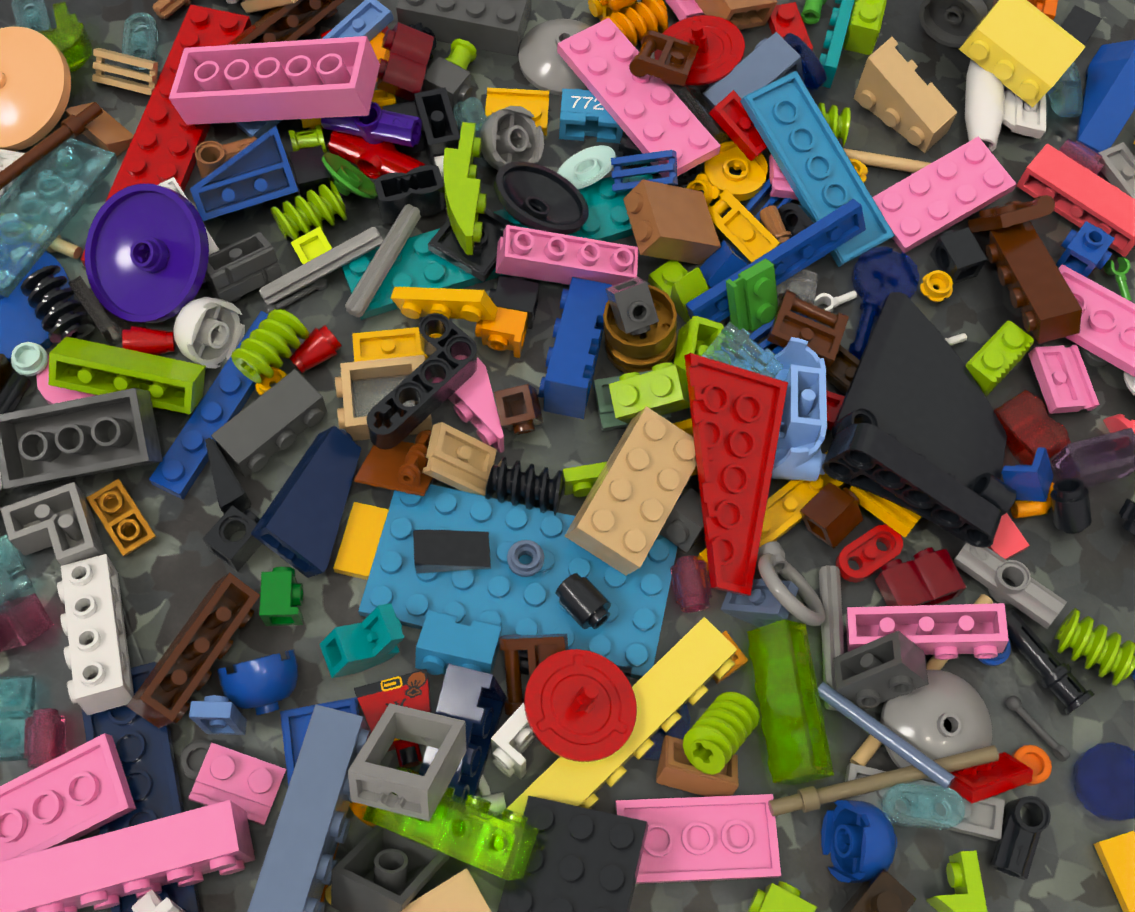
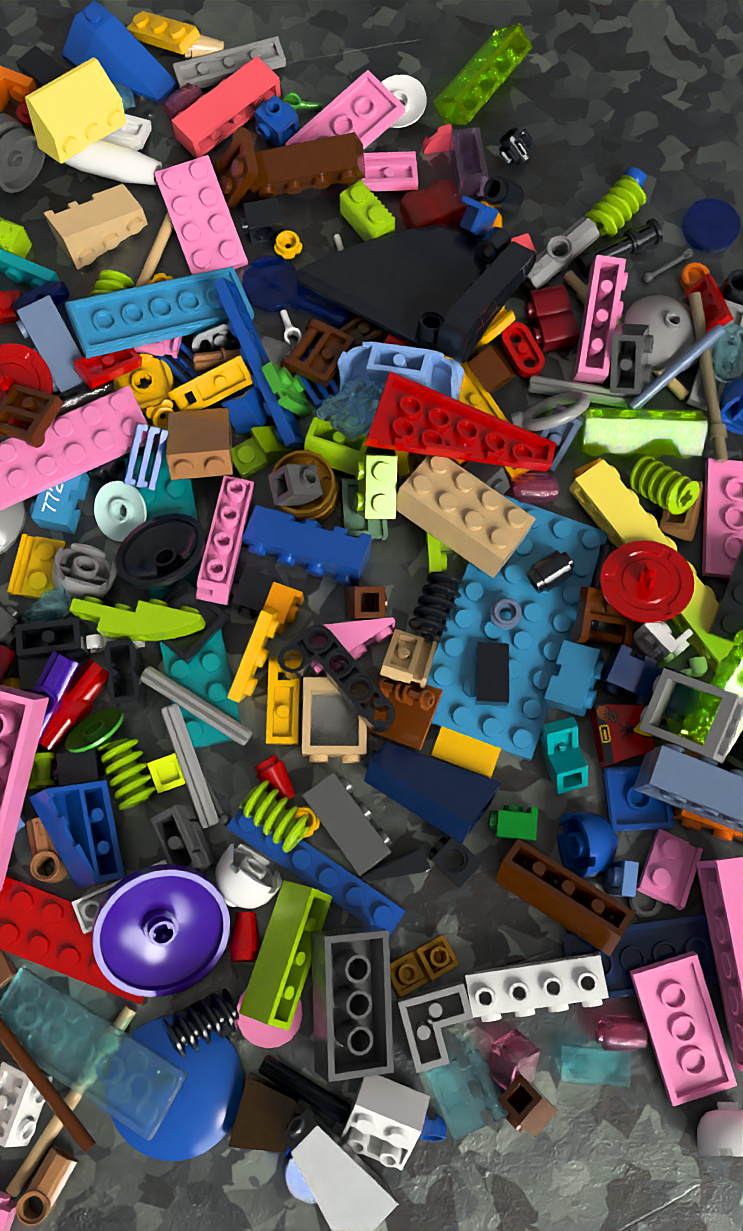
camera: 80 degrees left, 10 degrees up
light aqua plate [11,342,48,377] -> none

